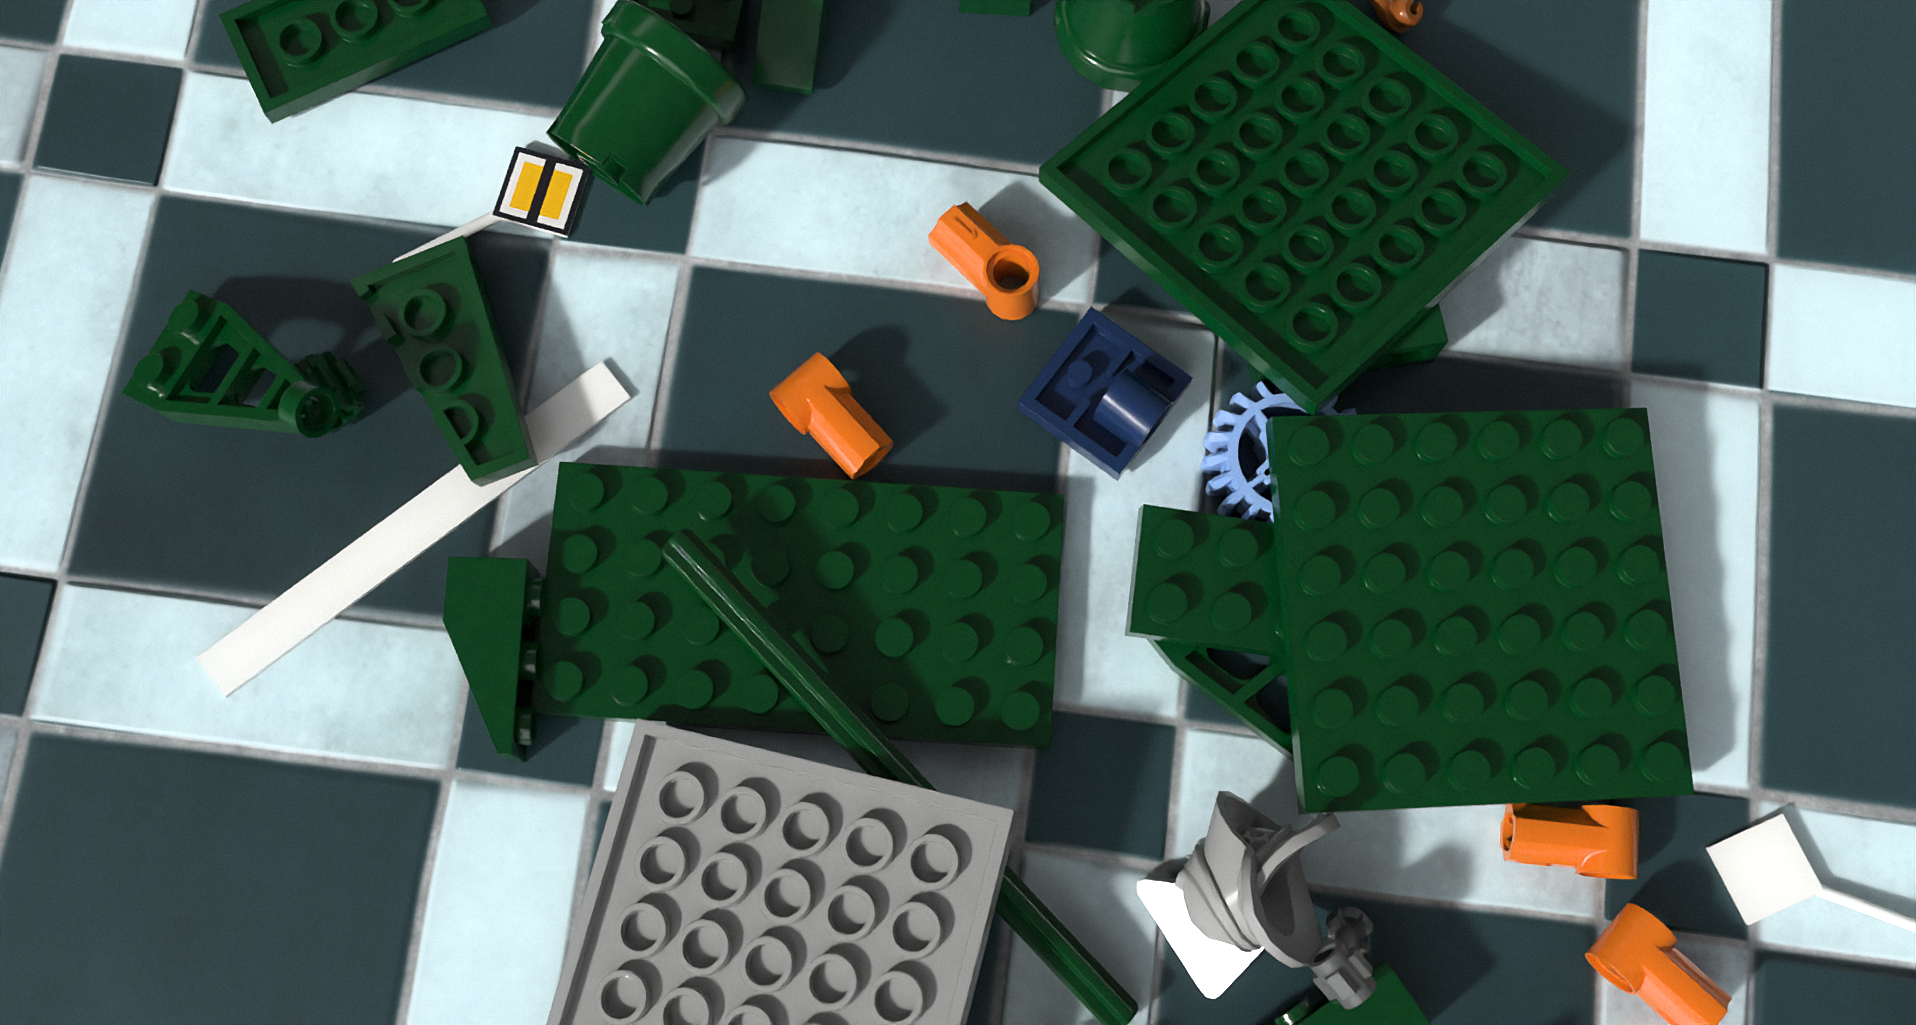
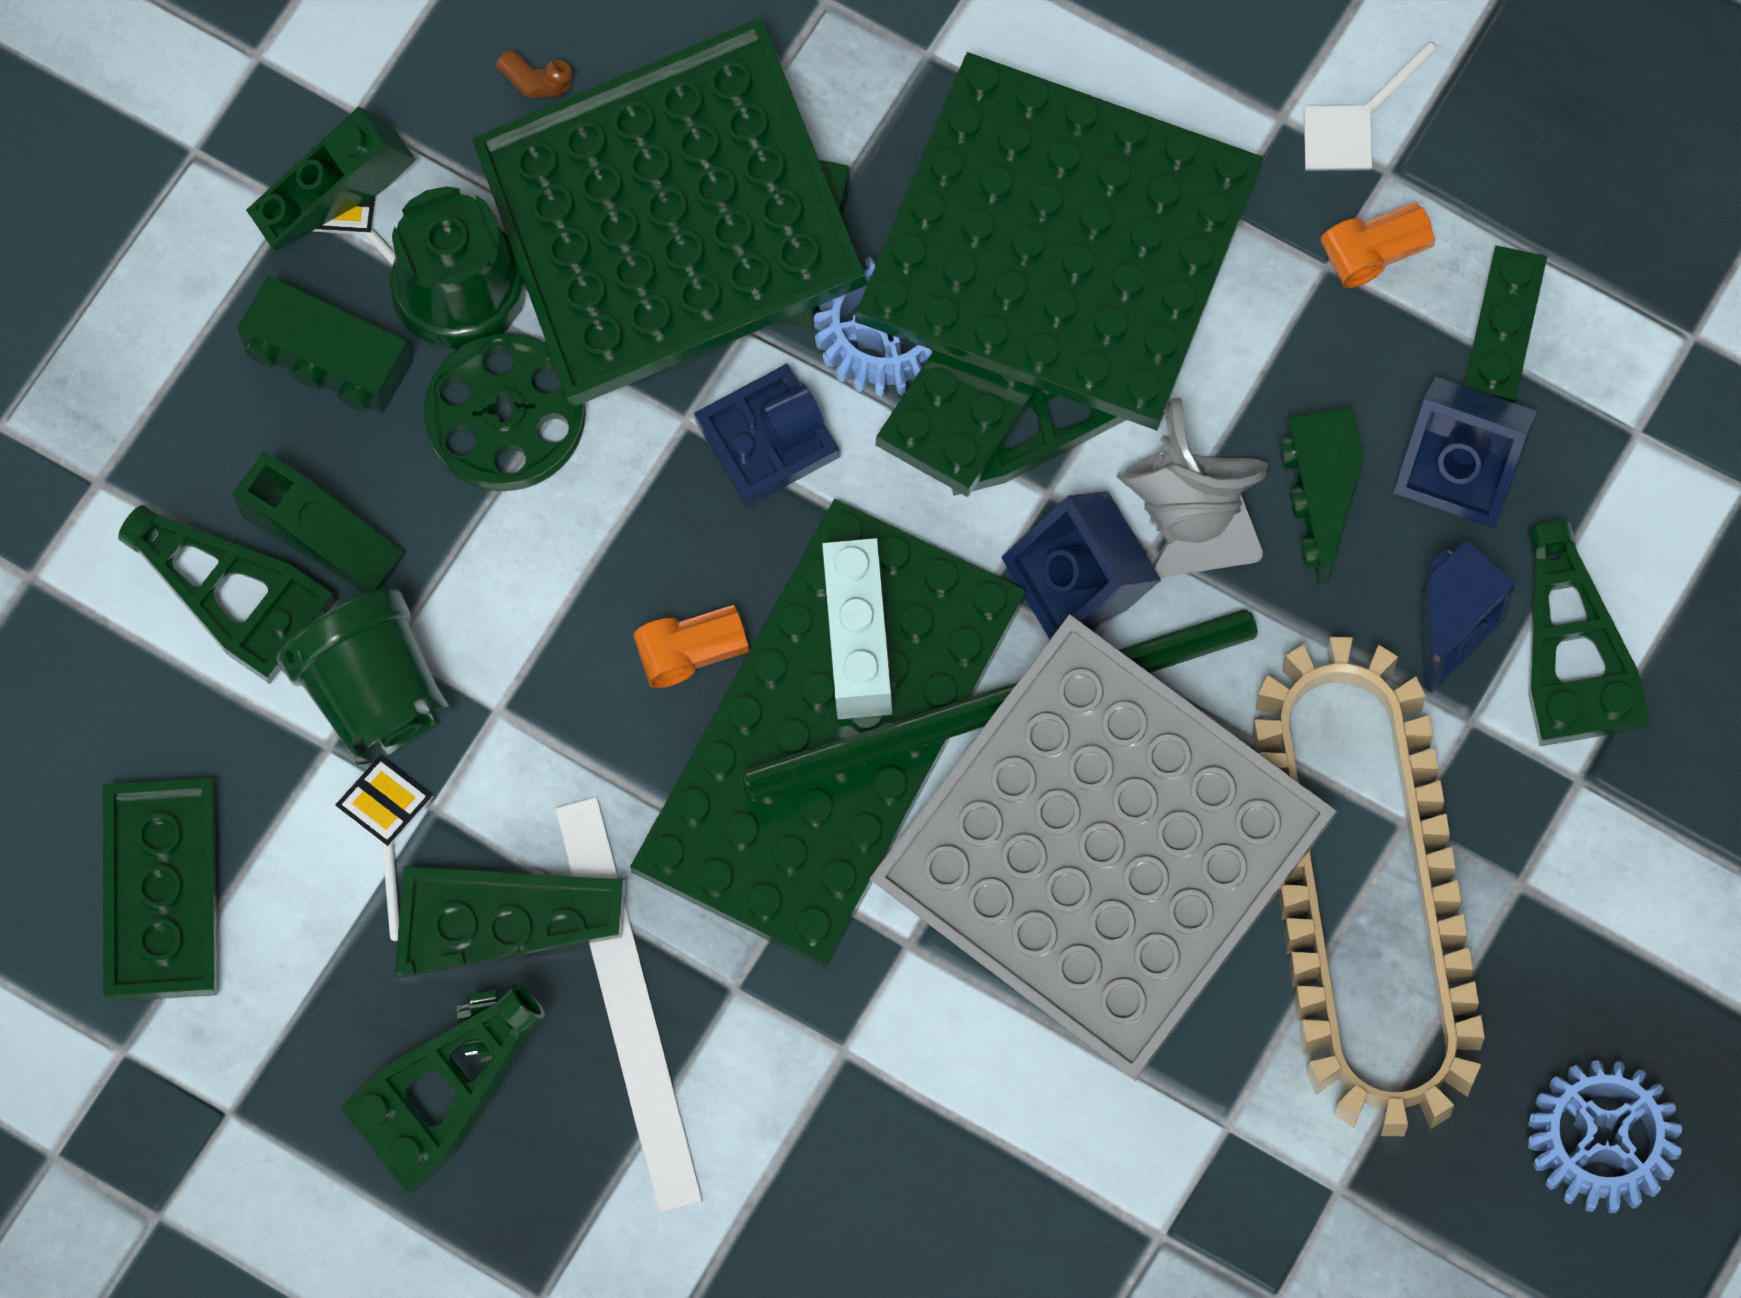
camera: 60 degrees left, 5 degrees down
dark green slope [443,557,547,763] -> none
orange piece [928,202,1040,321] -> none
dark grey bar [1308,906,1377,1009] -> none
orange piece [1500,804,1639,879] -> none
none -> dark green wedge [424,334,585,491]
none -> light aqua brick [822,538,892,719]
none -> dark blue slope [1001,491,1161,640]

